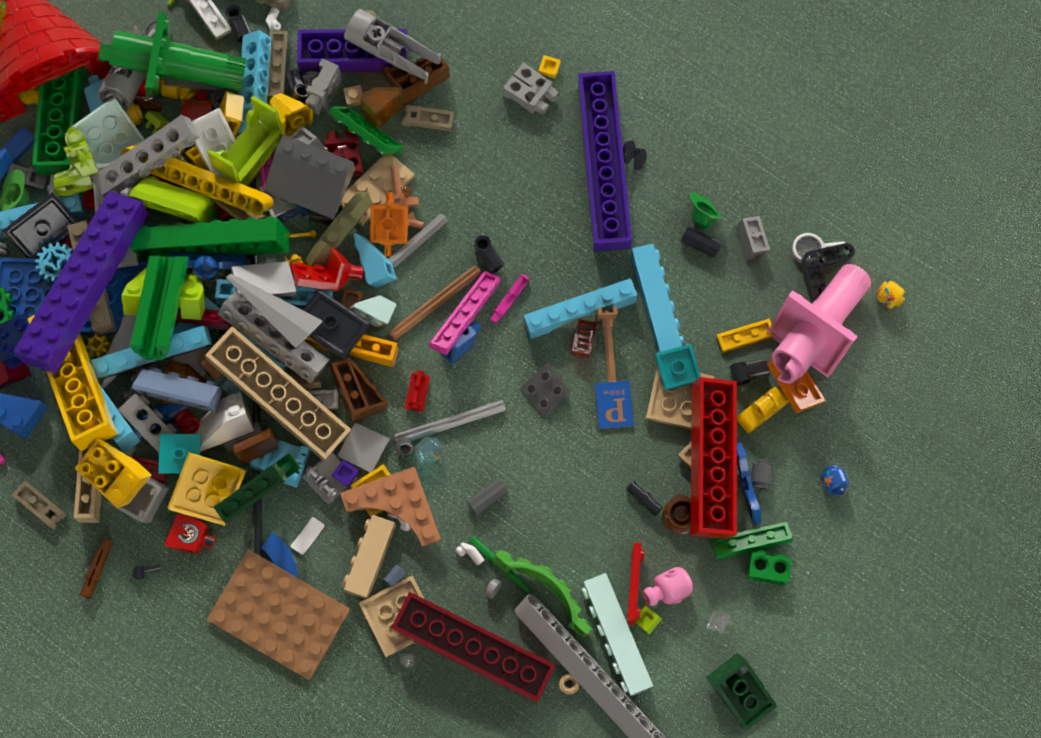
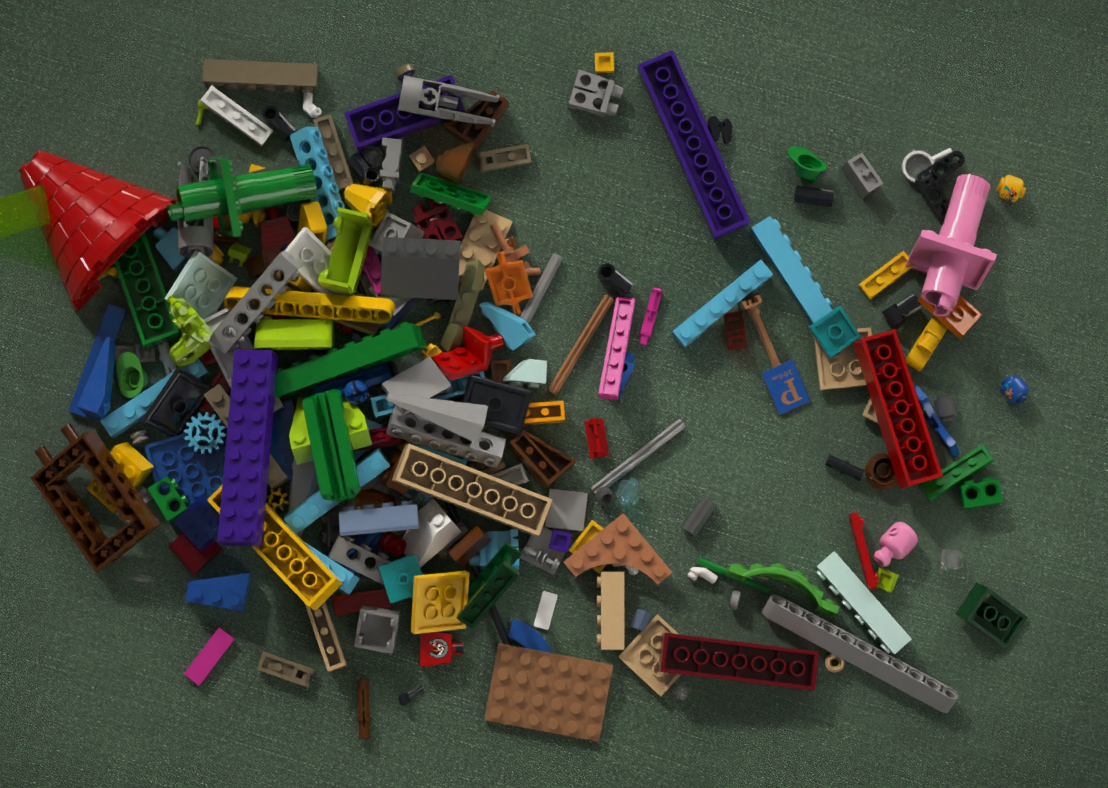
camera: 20 degrees left, 10 degrees up
yellow slope [75,438,151,508] -> none
dark grey hinge [520,363,572,417] -> none

